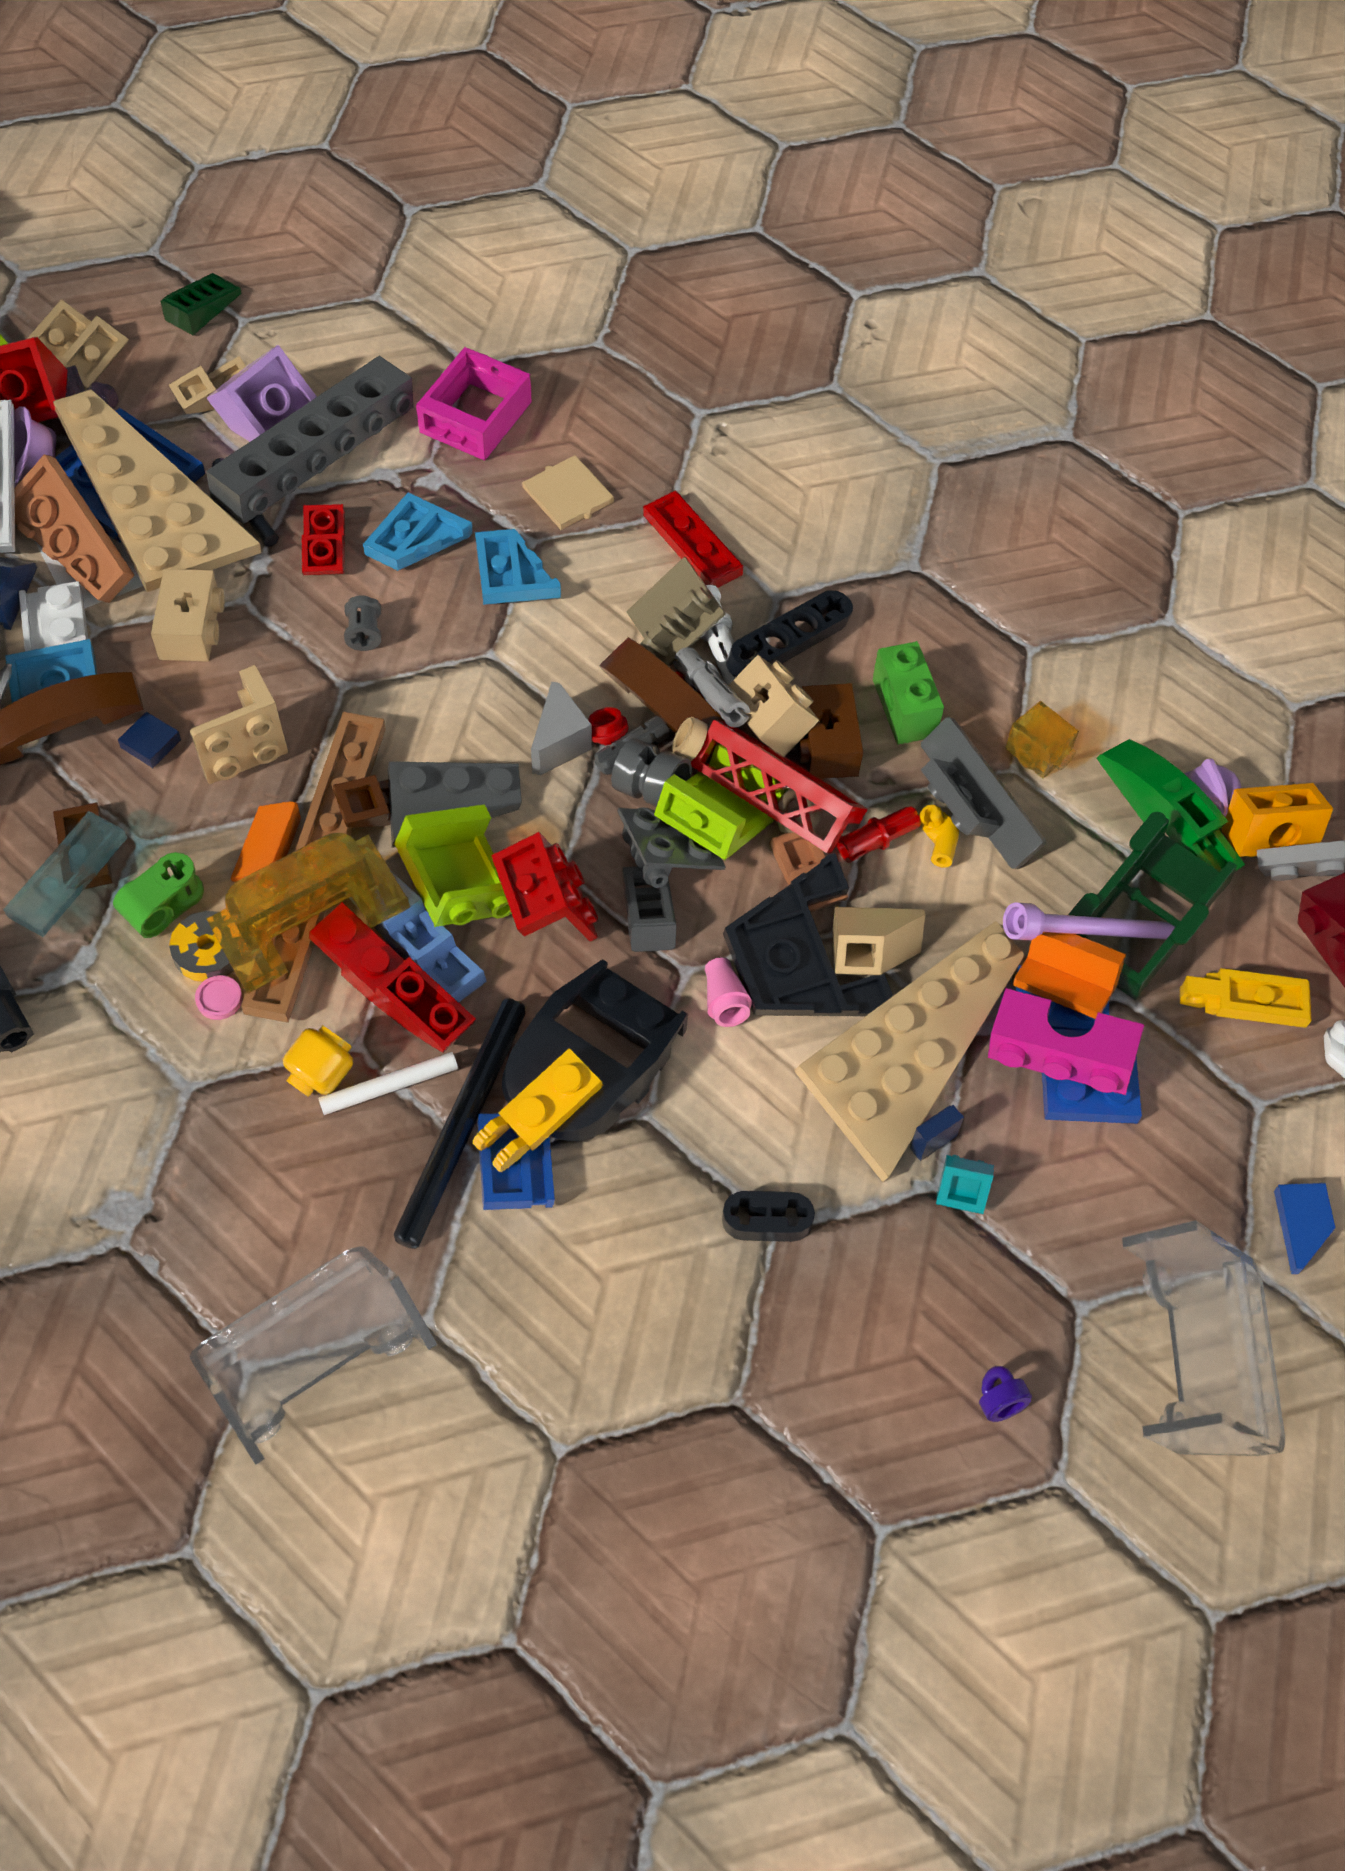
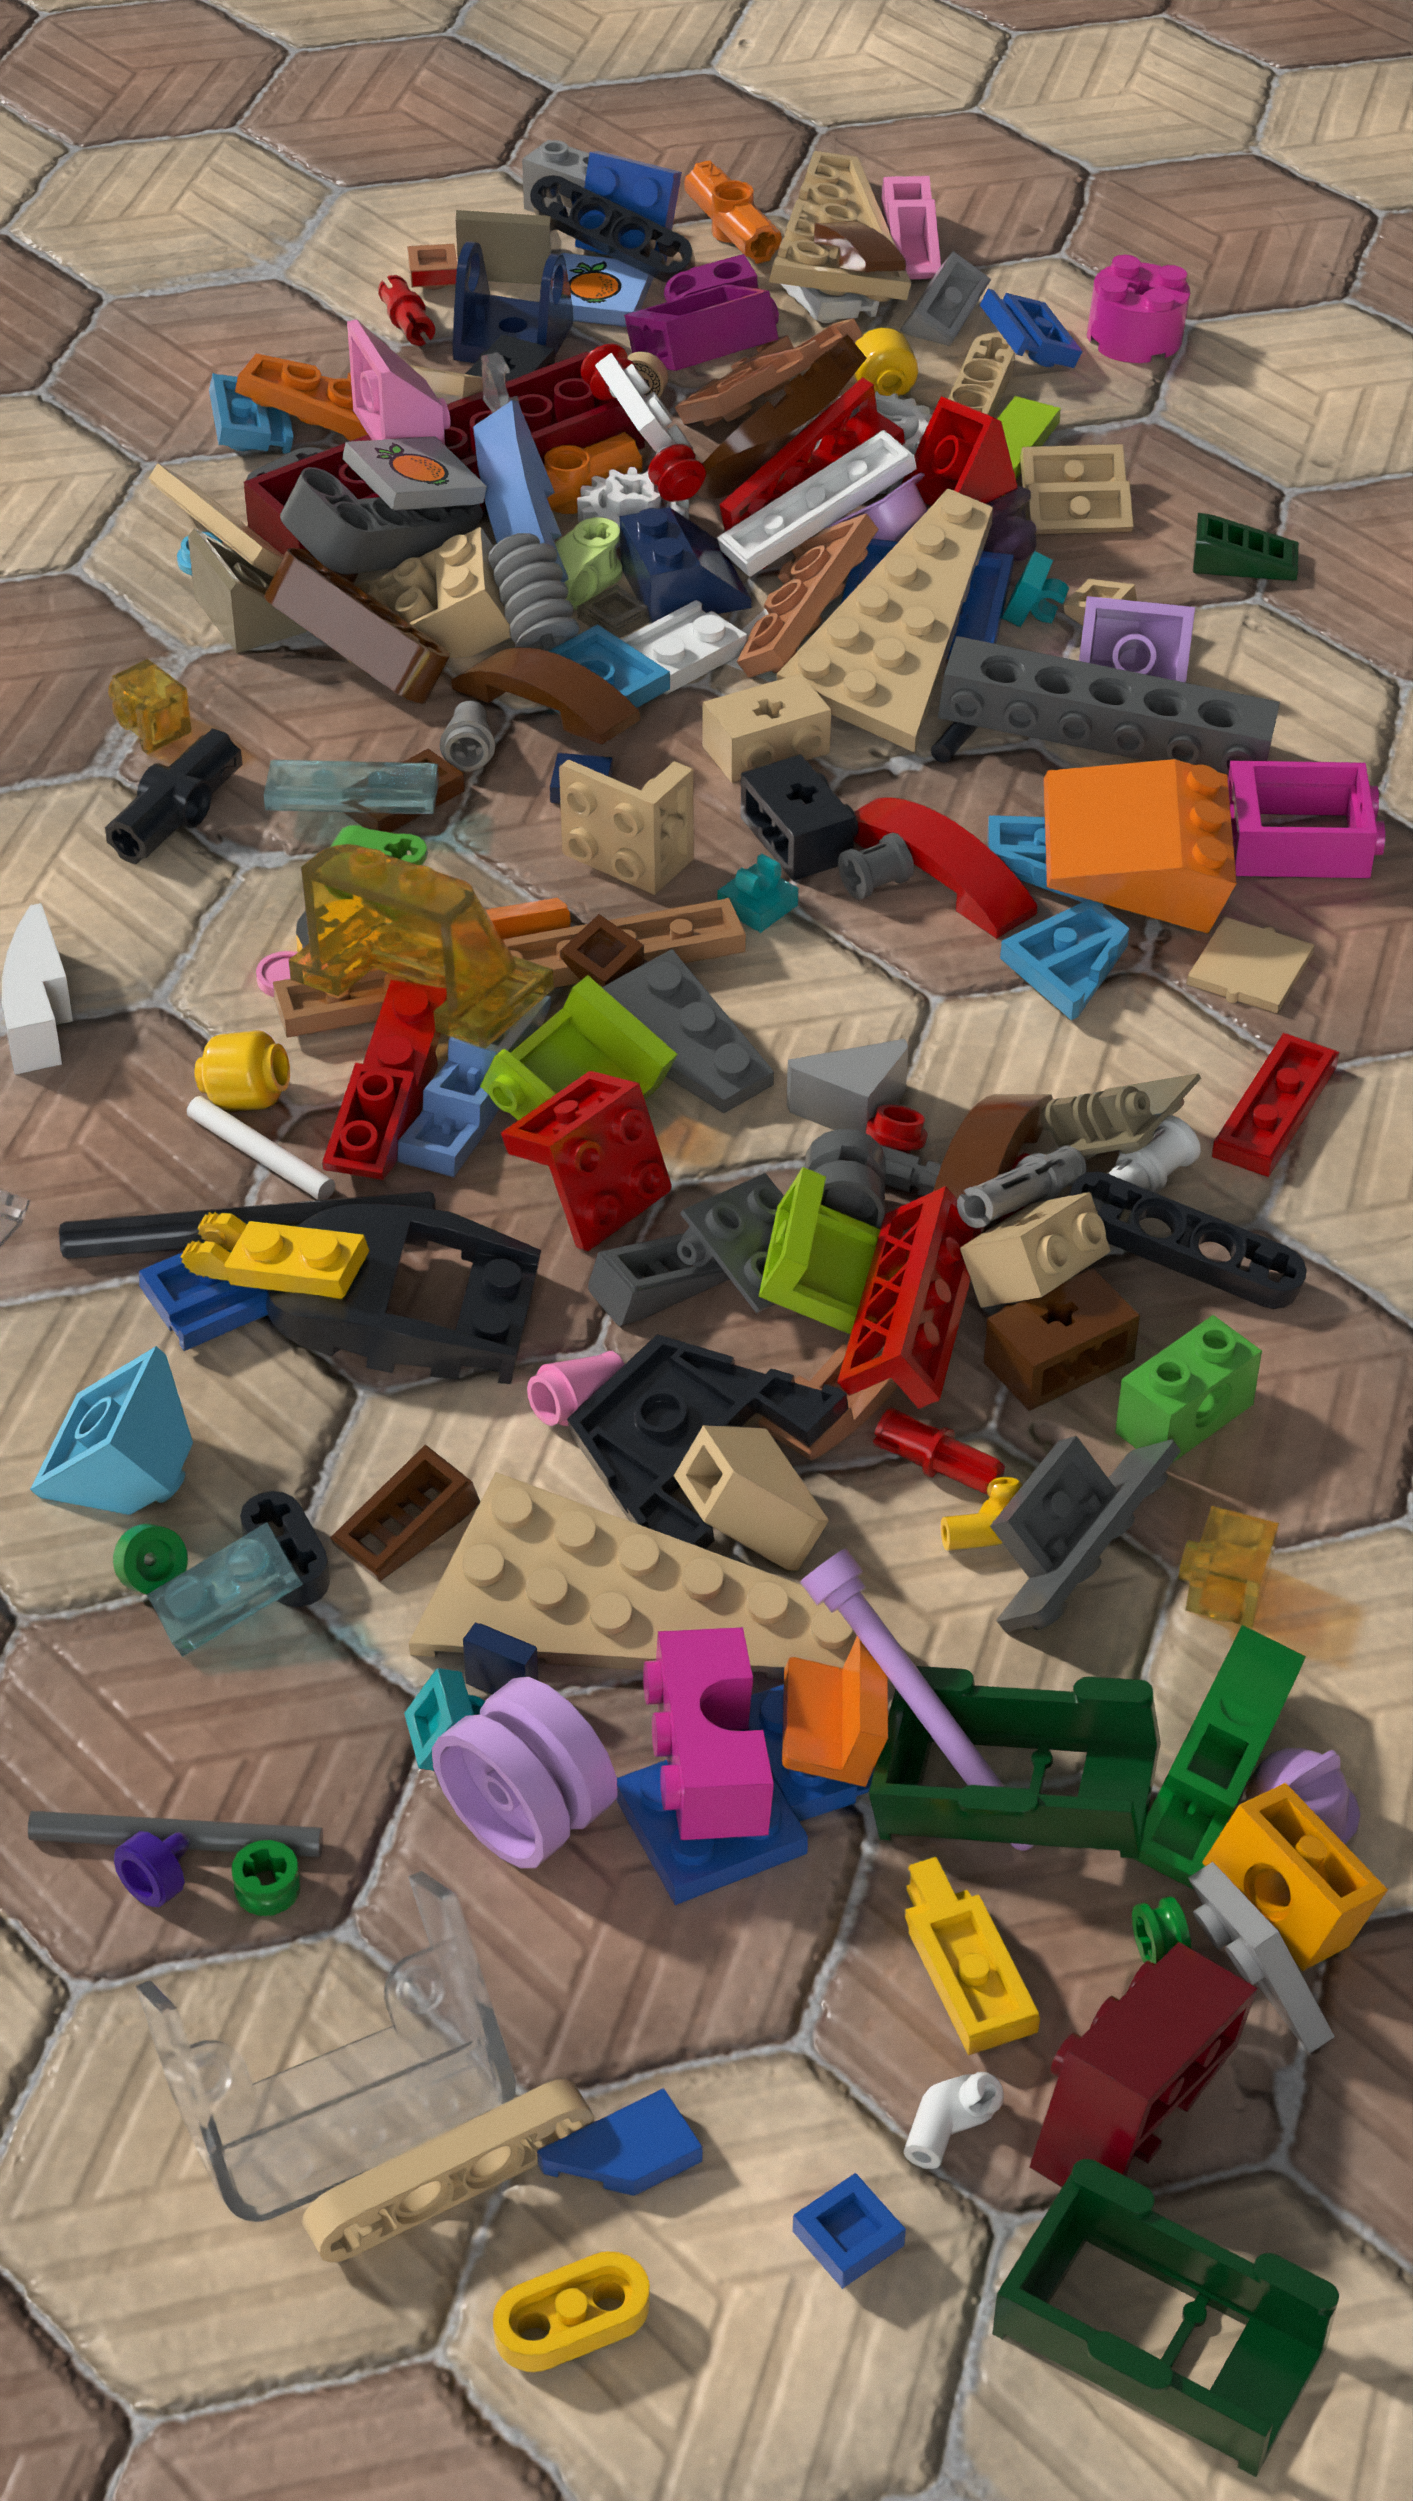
camera: 65 degrees right, 15 degrees down
red slope [301,504,345,575] -> none
tan tile [672,717,708,761] -> none
none -> white slope [2,903,73,1075]
none -> dark grey bar [28,1811,323,1857]
none -> medium azure slope [30,1346,193,1515]
none -> green tile [113,1524,188,1596]
none -> clear light blue plate [147,1522,303,1657]
none -> green bush [232,1840,300,1916]
none -> tan beam [302,2079,594,2263]
none -> reddish brown slope [330,1444,480,1582]
none -> lavender wheel [432,1677,617,1868]
none -> light grey cone [440,701,495,772]
none -> teal tile [717,853,799,933]
none -> black brick [740,754,858,881]
none -> red slope [854,797,1038,939]
none -> teal tile [1002,551,1069,628]
none -> orange slope [1044,759,1237,934]
none -> green bush [1132,1896,1192,1964]

